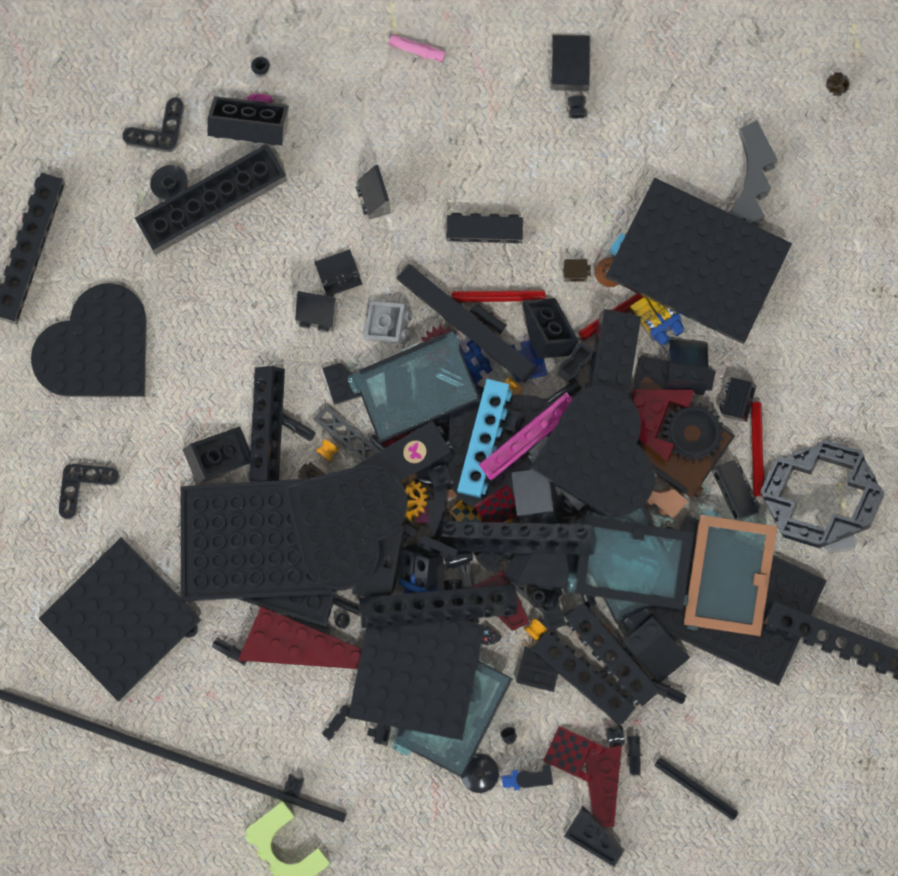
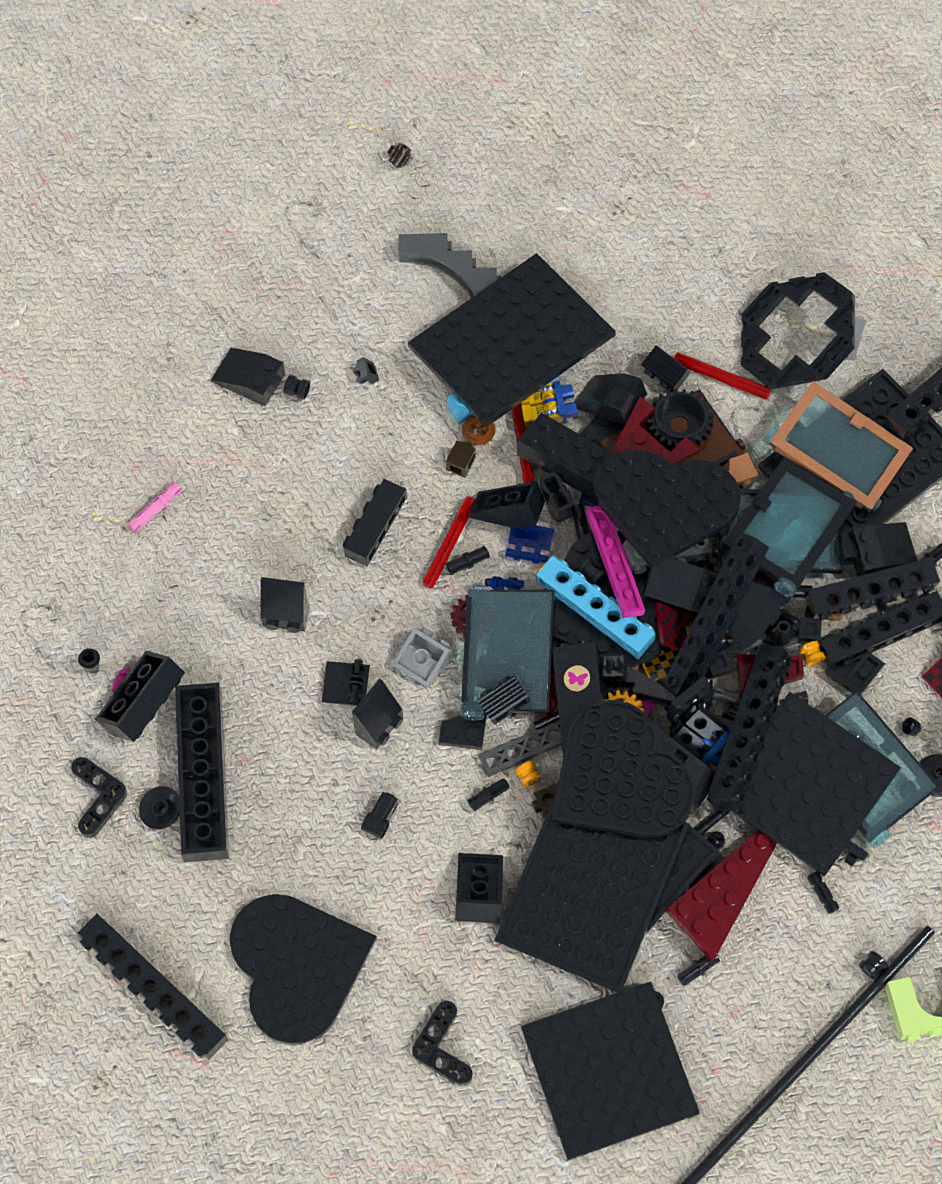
camera: 65 degrees left, 15 degrees down
black brick [249,366,285,482] -> none
black beam [396,263,537,384] -> none
black slope [712,460,760,521] -> none
none -> black tile [353,357,379,384]
none -> black piece [361,792,399,839]
none -> black brick [477,676,531,725]

